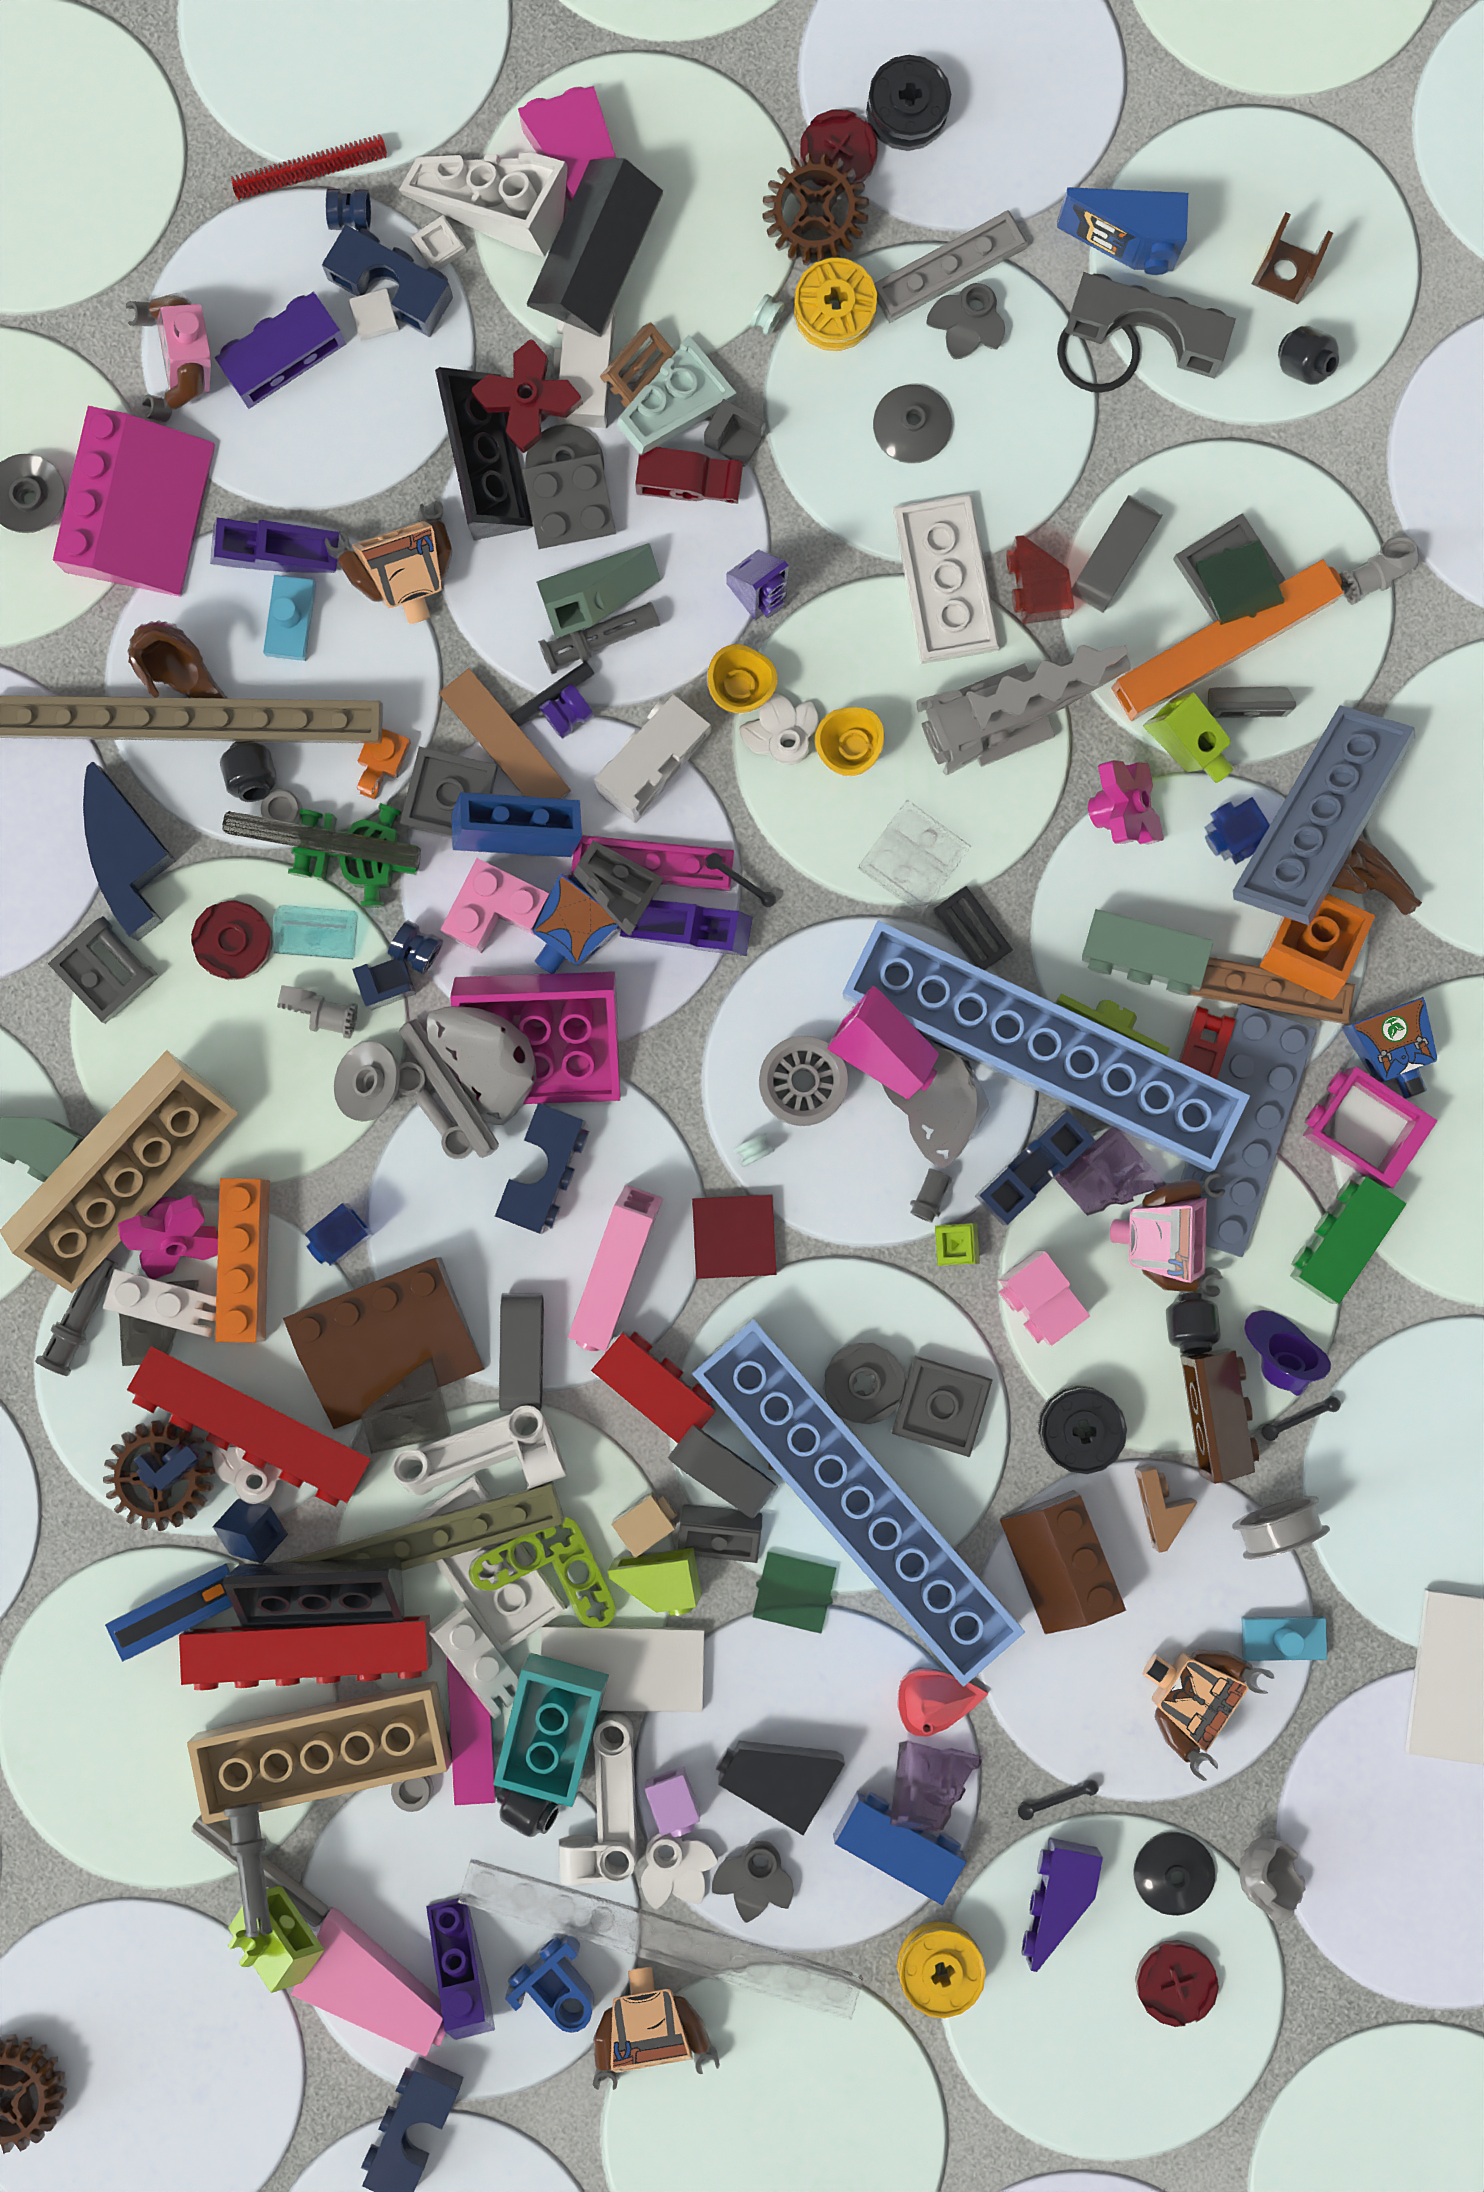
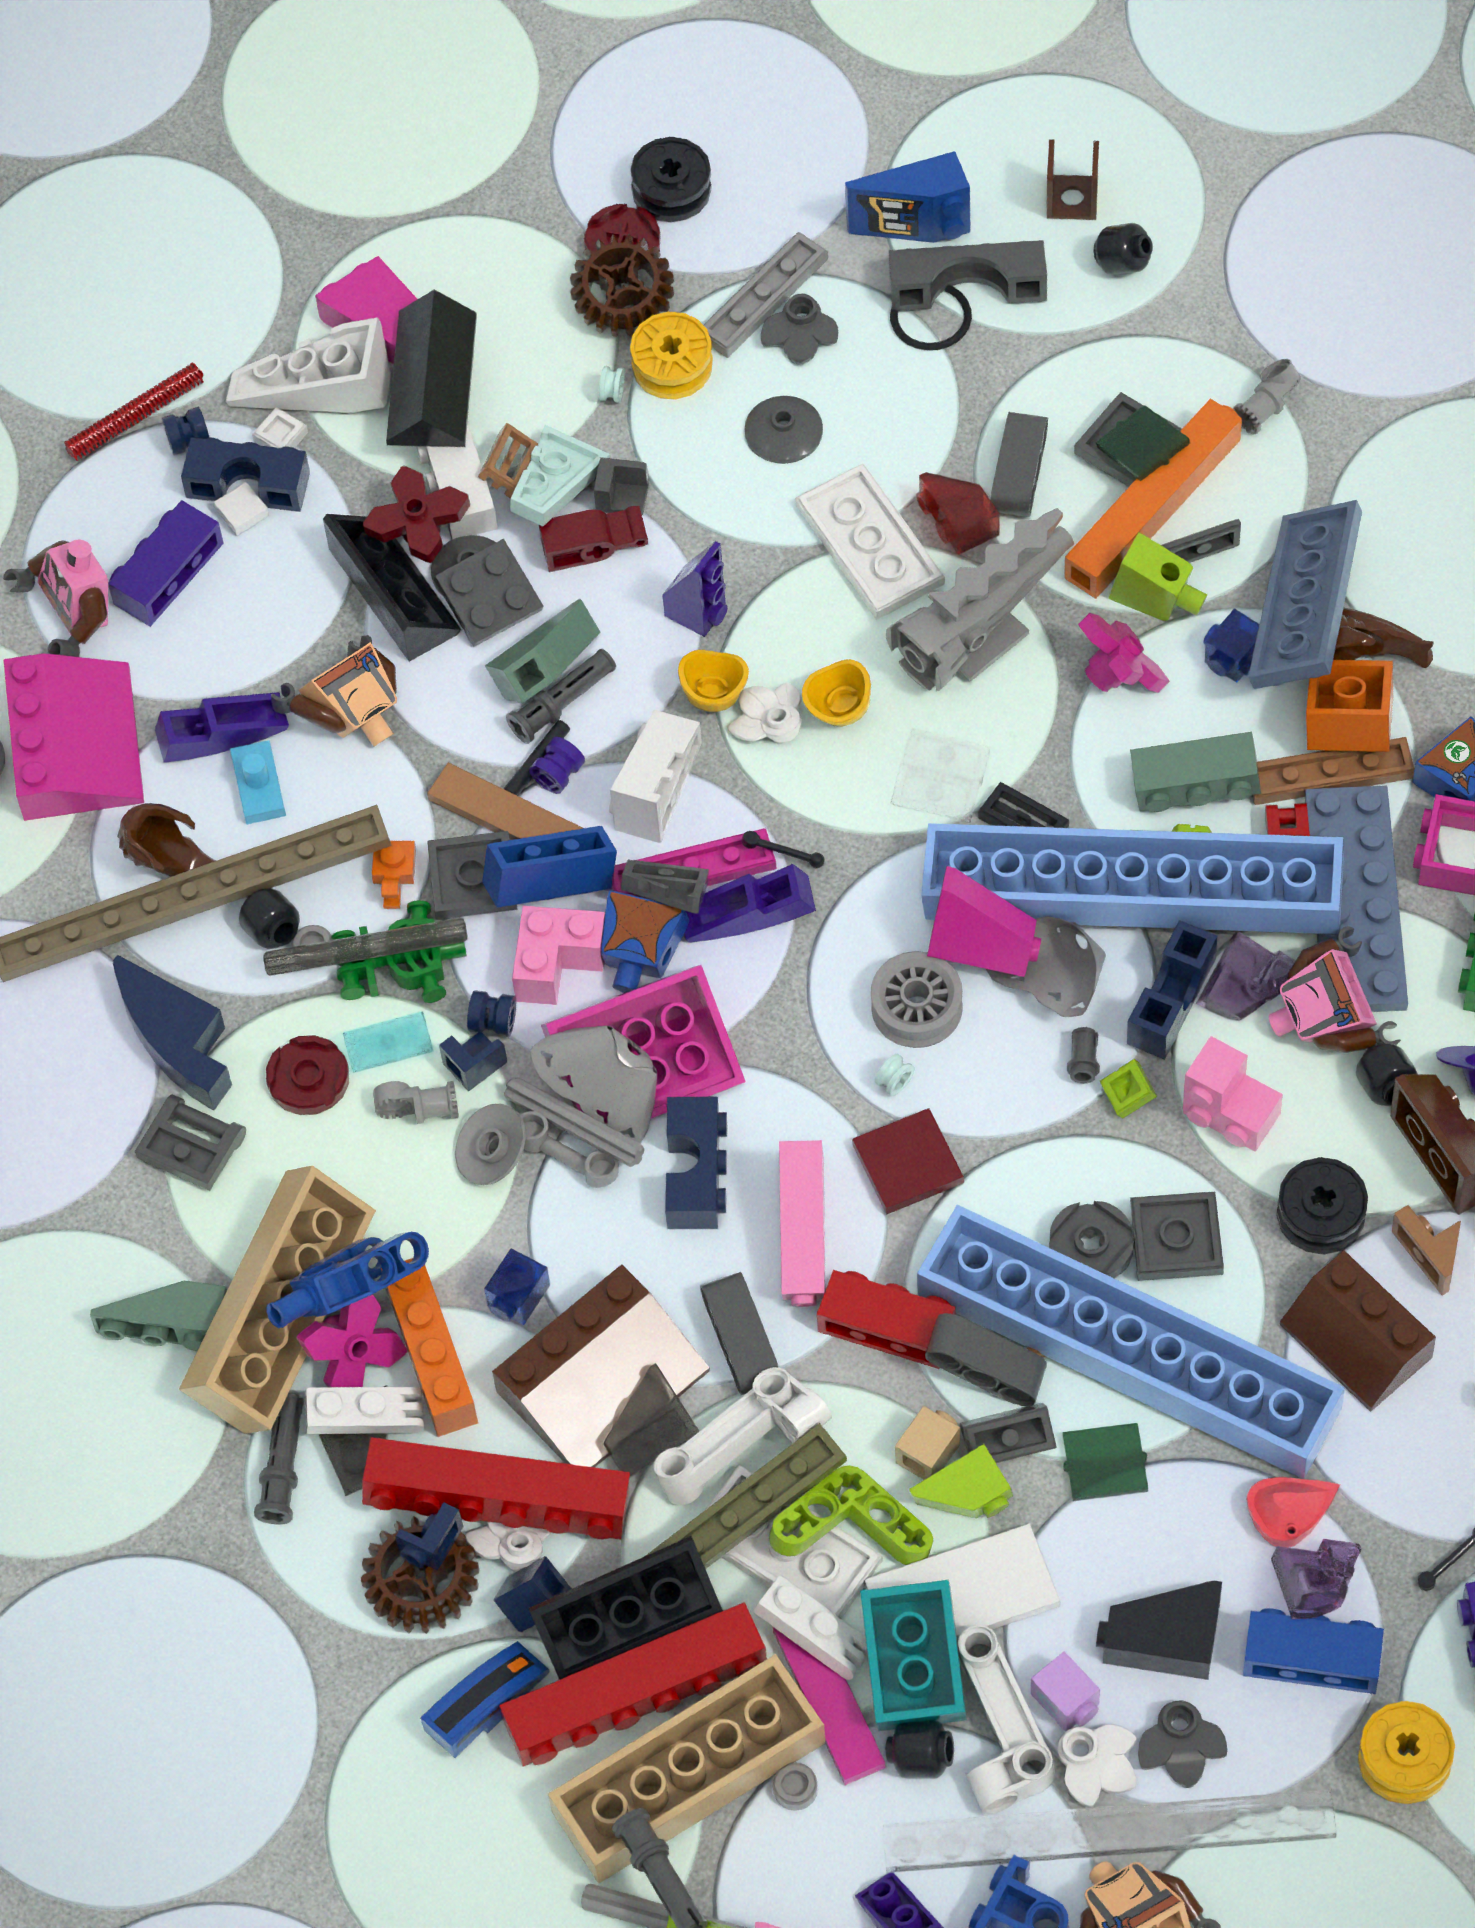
camera: 15 degrees left, 25 degrees down
none -> blue piece [266,1231,429,1328]

